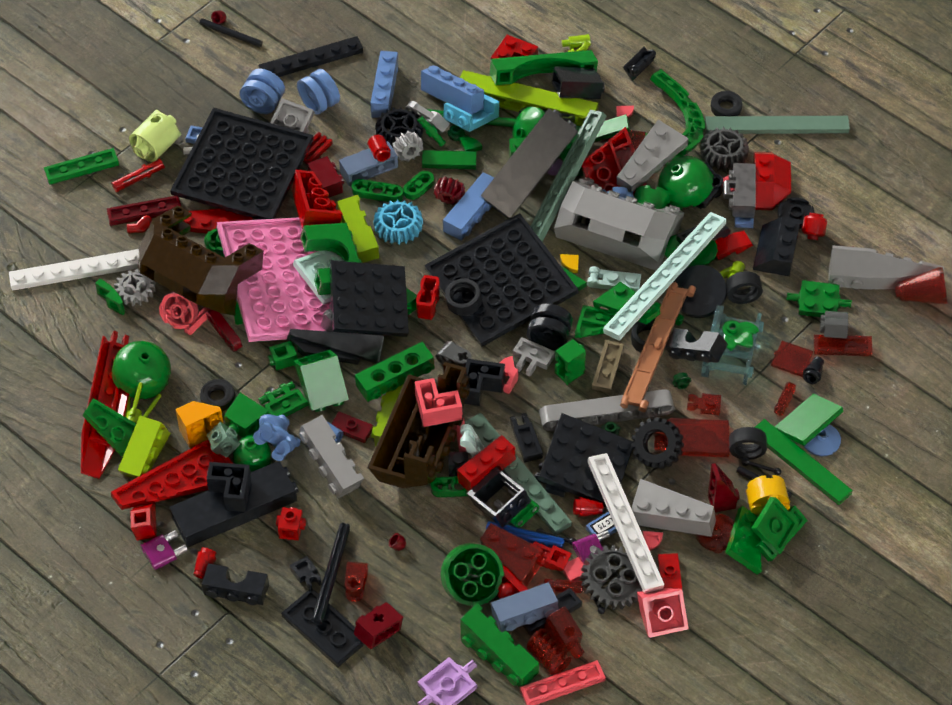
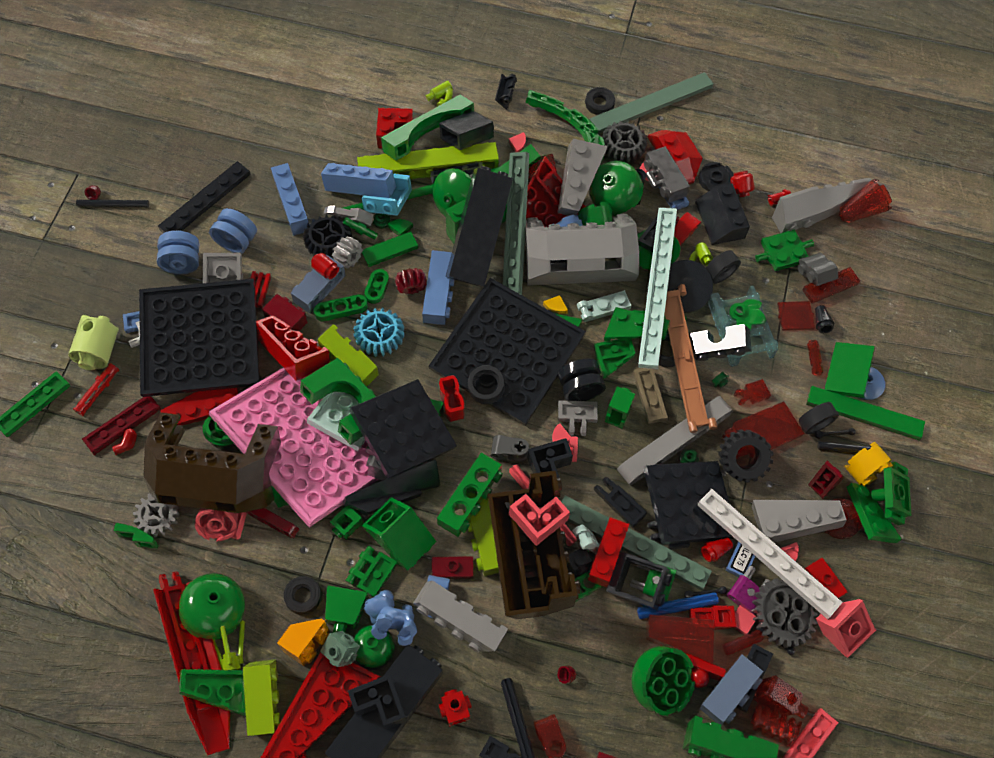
camera: 30 degrees left, 10 degrees up
white plate [9,249,139,291] -> none

